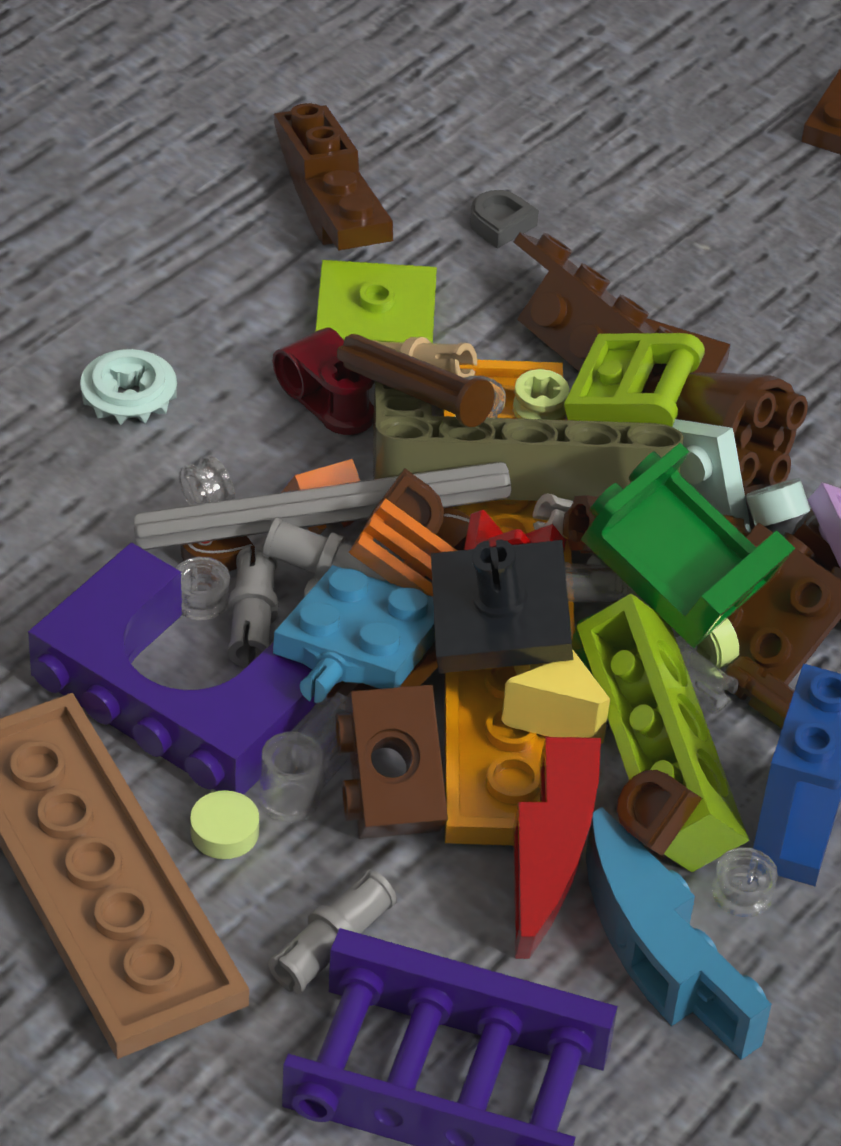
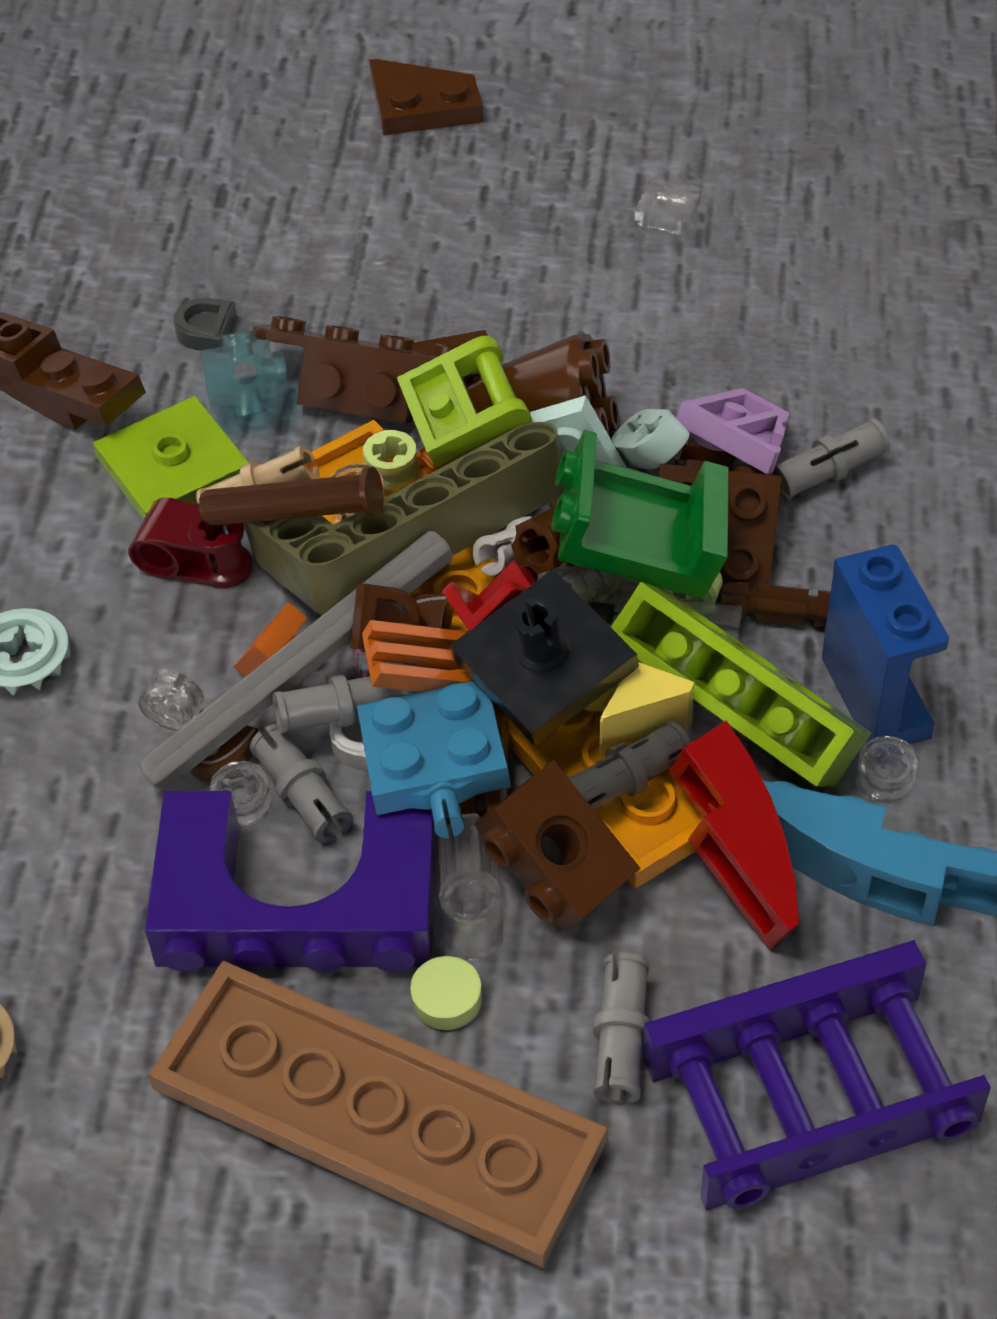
camera: 30 degrees left, 5 degrees up
reddish brown tile [617,770,702,856] -> none
none -> clear light blue brick [200,331,288,416]
none -> dark grey pin [569,720,691,811]

